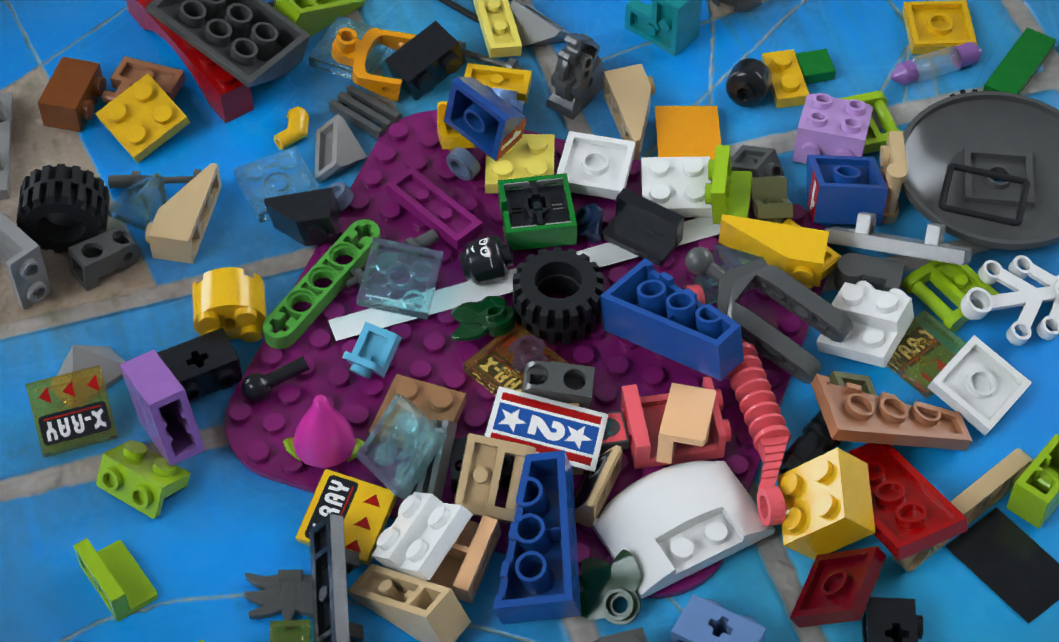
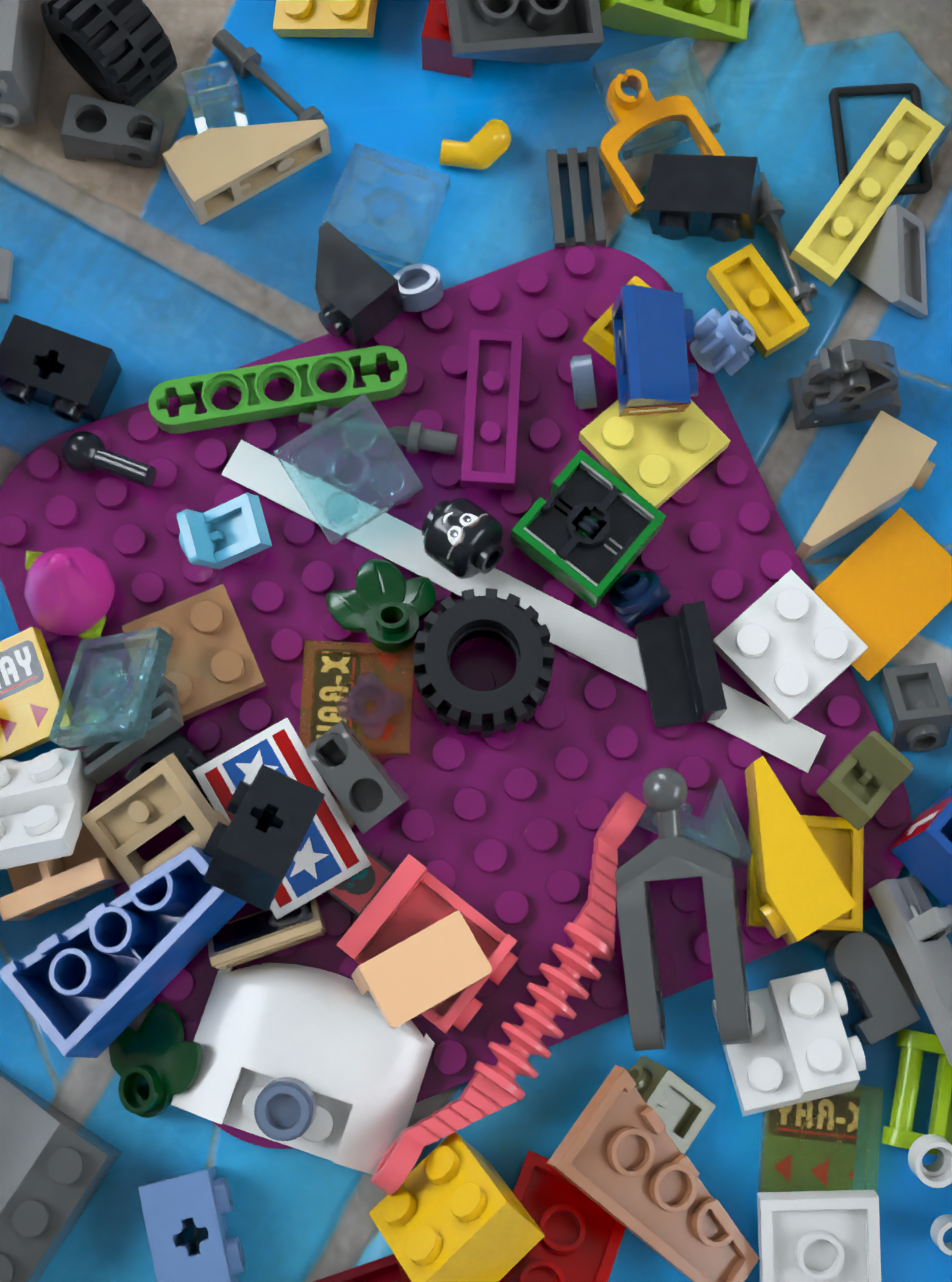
camera: 45 degrees right, 25 degrees up
yellow brick [192,267,267,342] -> none
light grey slope [314,114,367,183] -> none
white plate [557,131,636,200] -> none
blue wedge [600,258,744,381] -> none
lime bracket [705,145,753,224] -> none
black axle [778,411,842,475] -> none
none -> black brick [202,764,325,912]
none -> sand blue tile [254,1077,316,1141]

